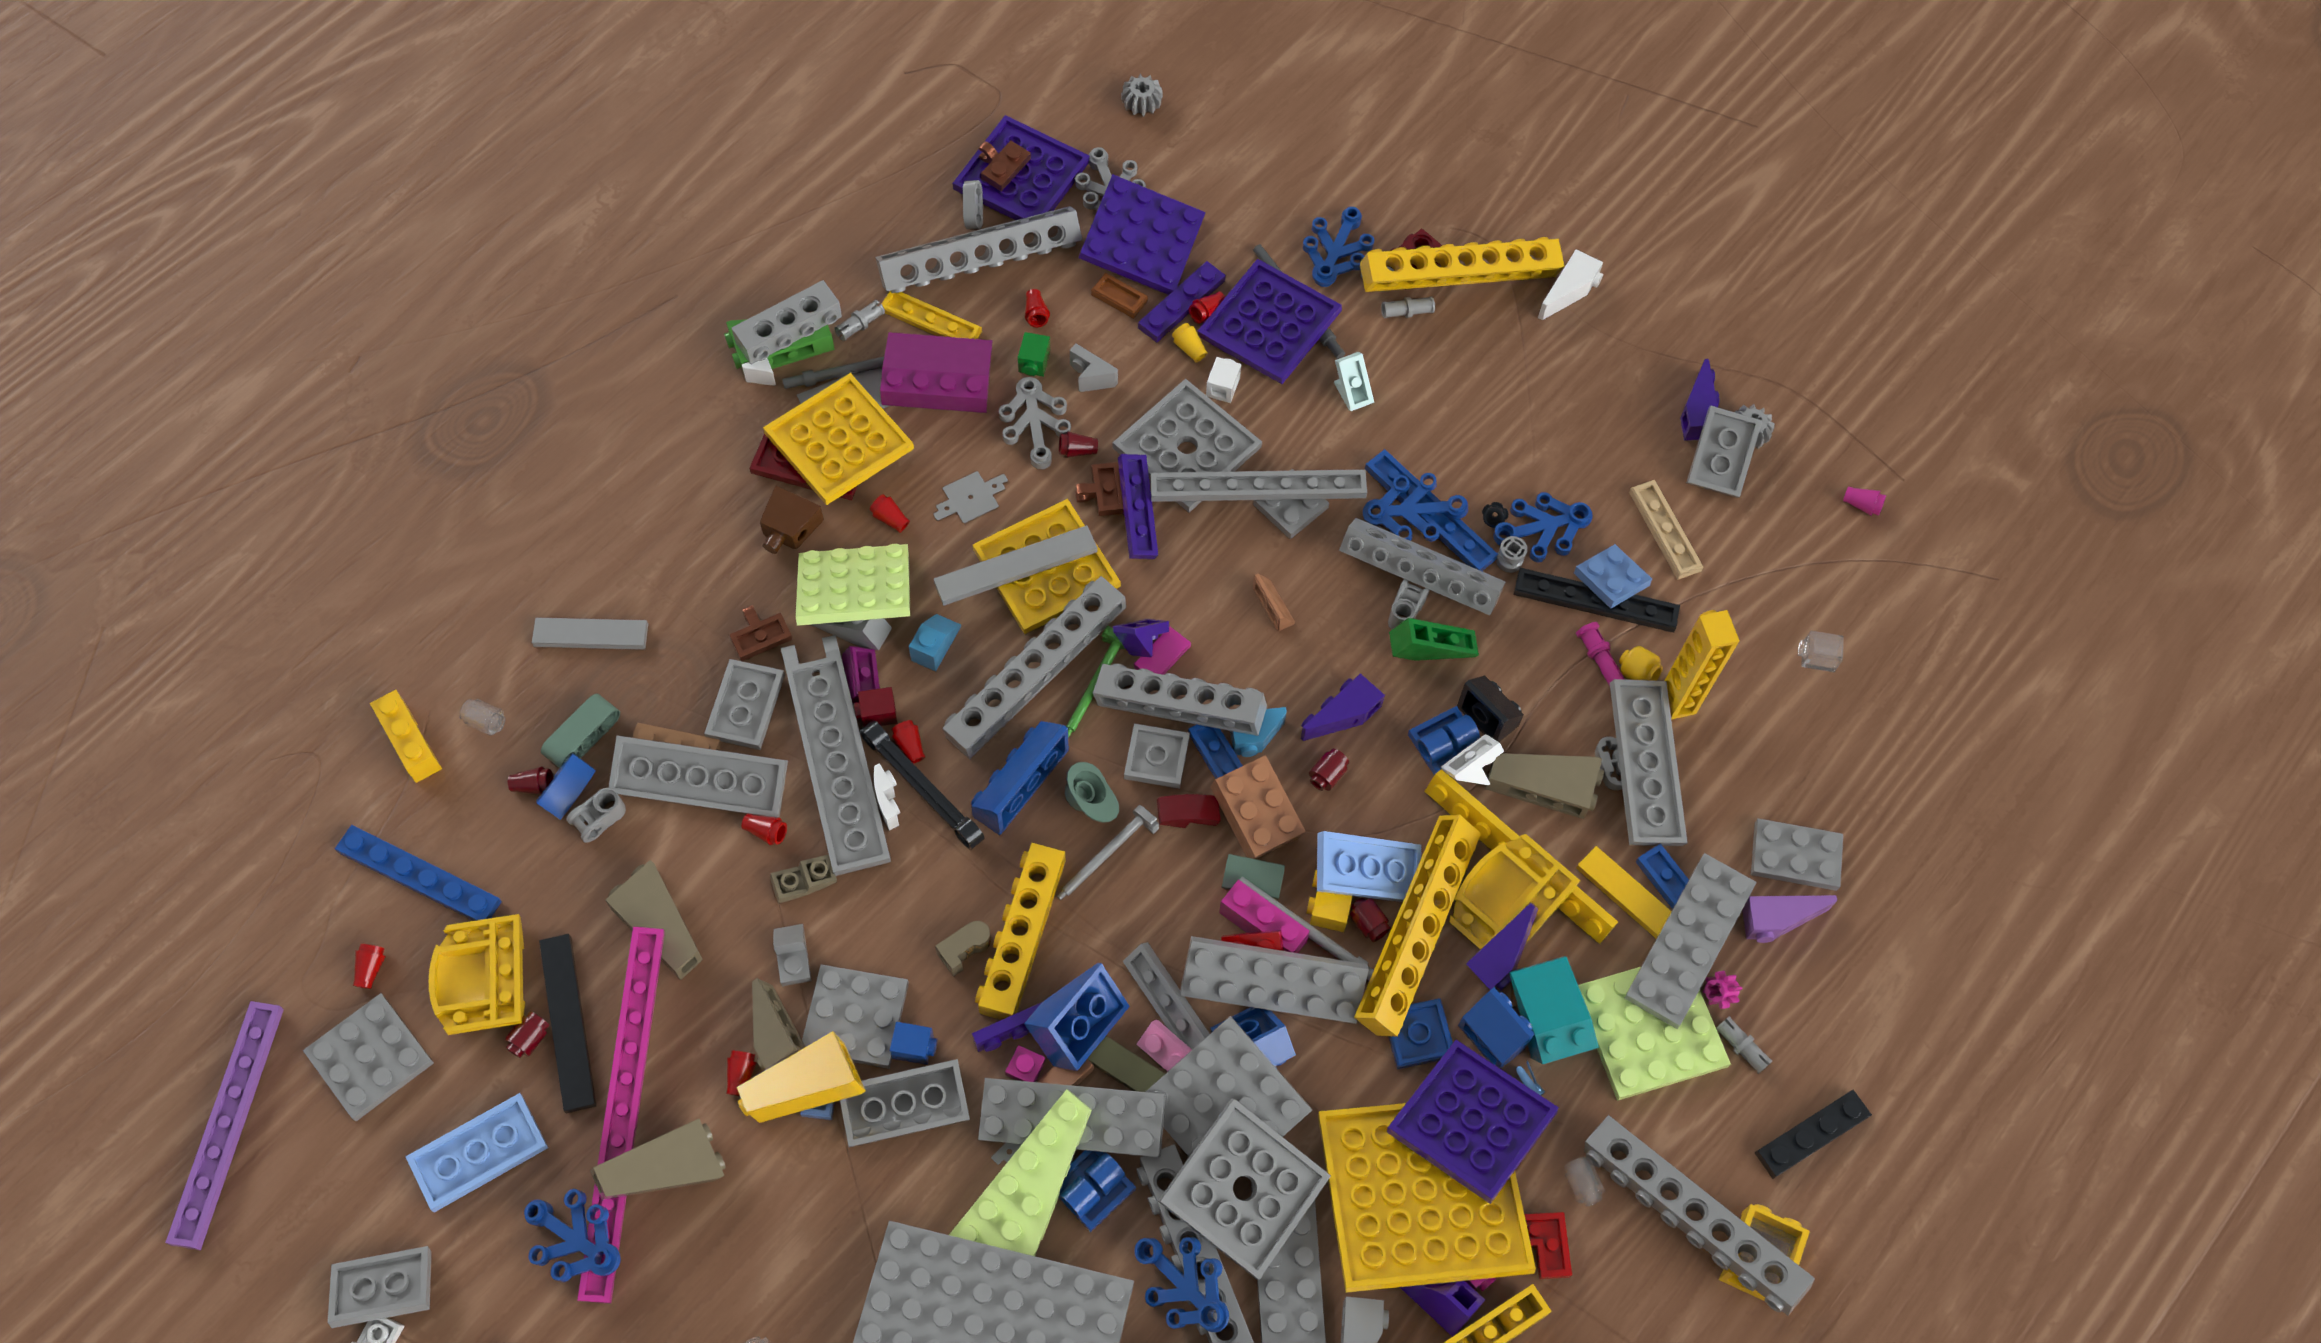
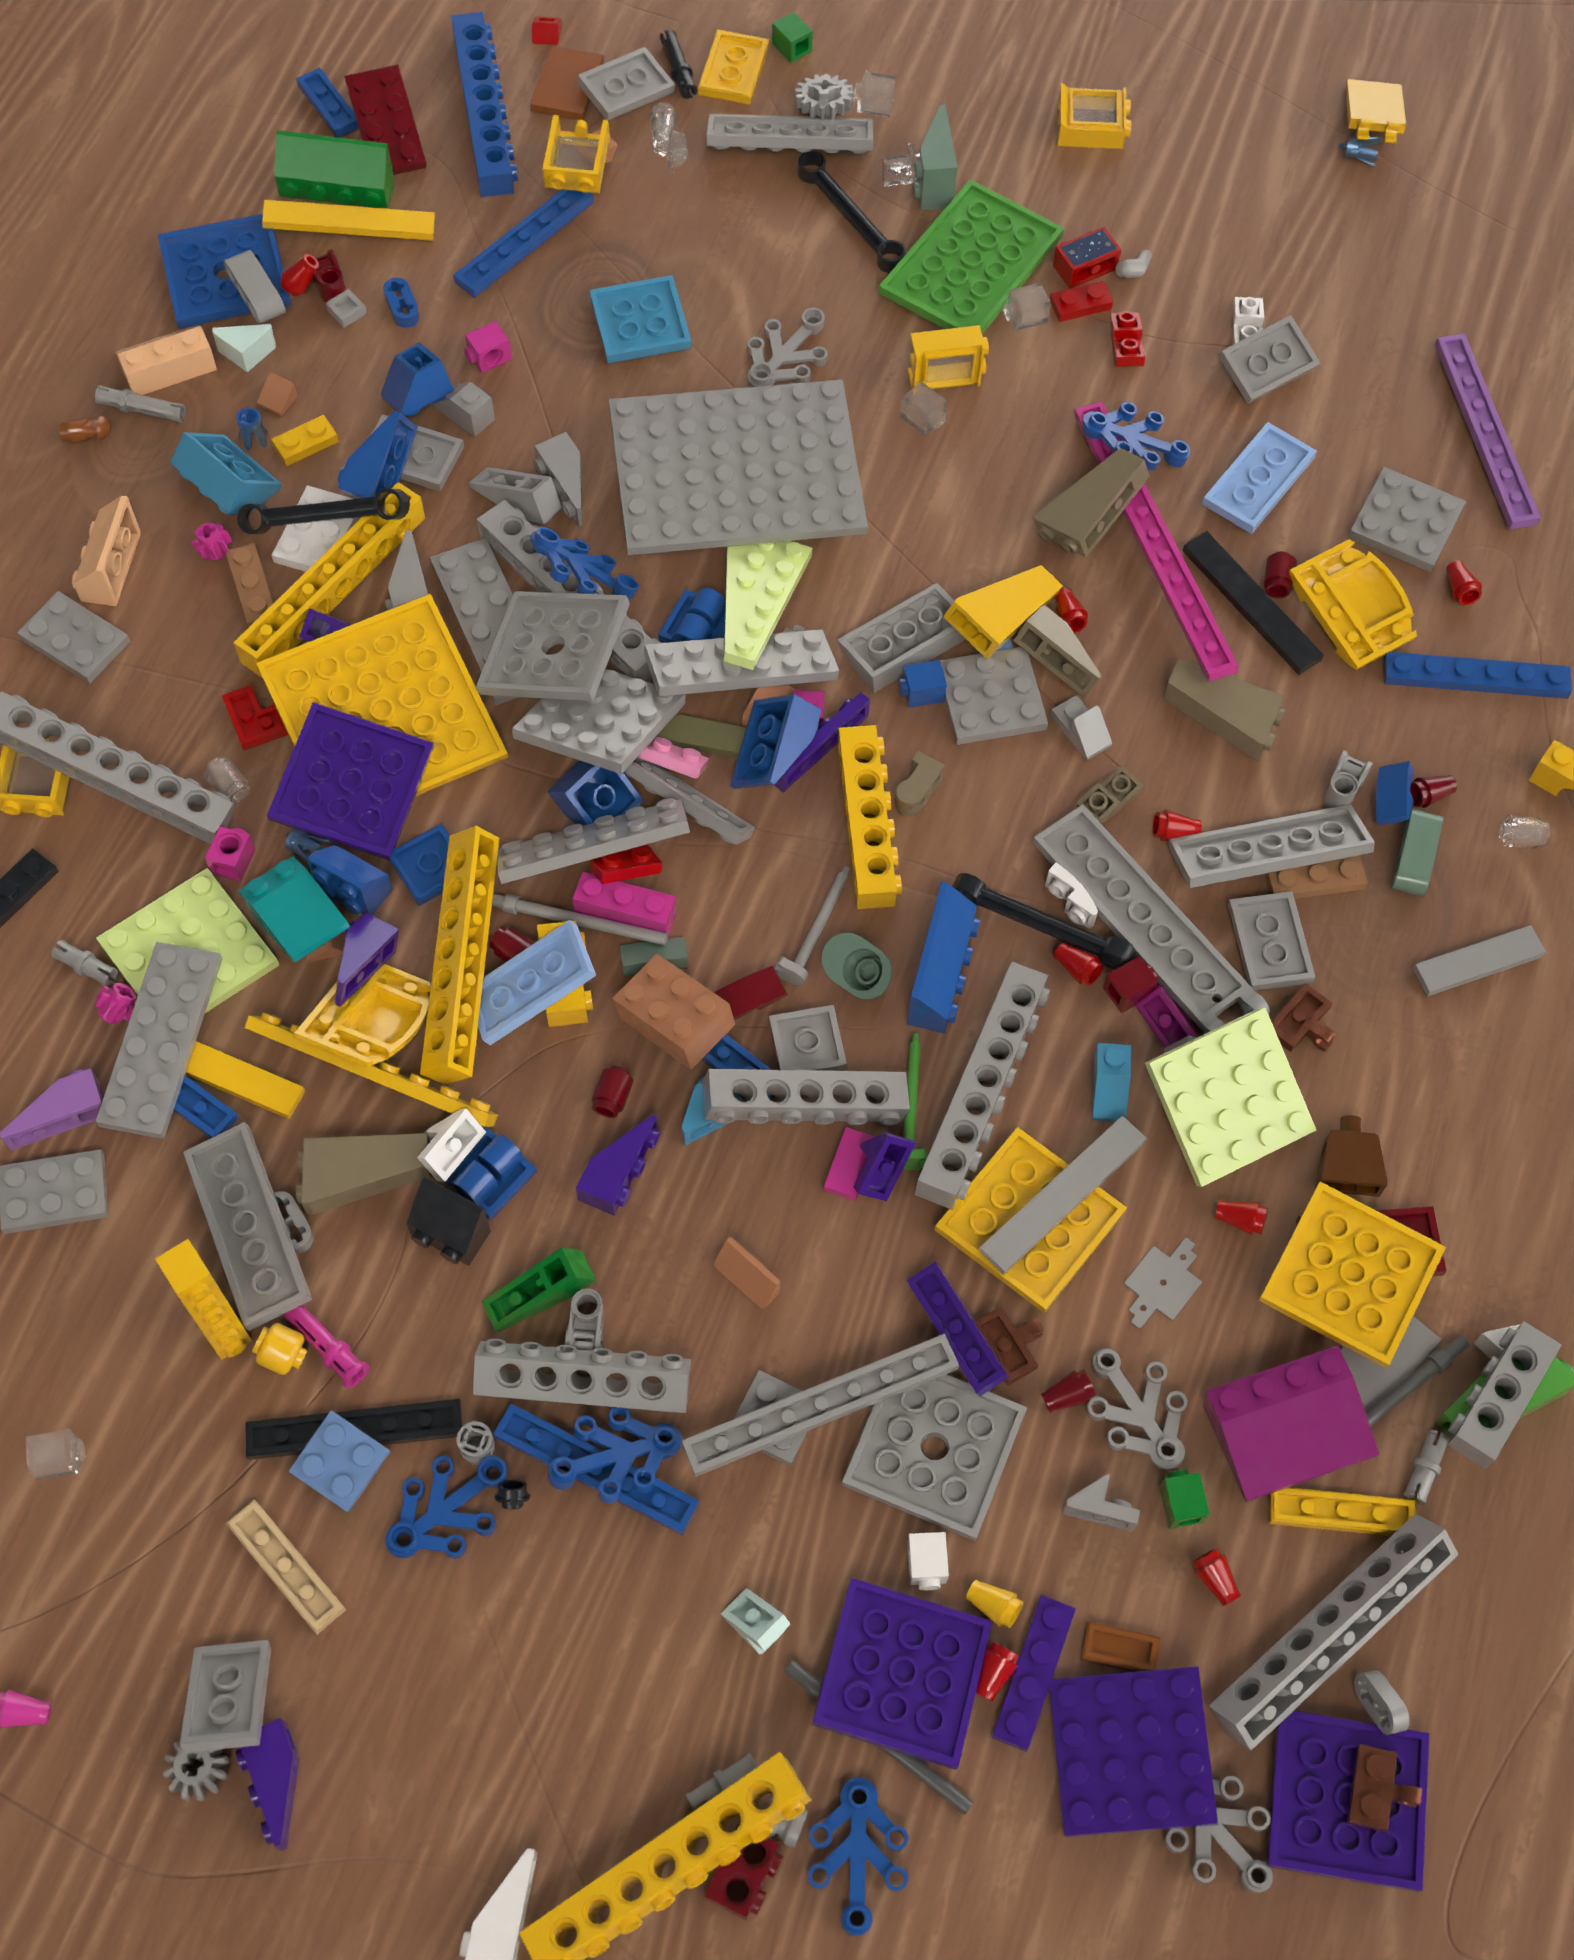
camera: 160 degrees right, 0 degrees up
none -> dark pink brick [205,826,256,882]

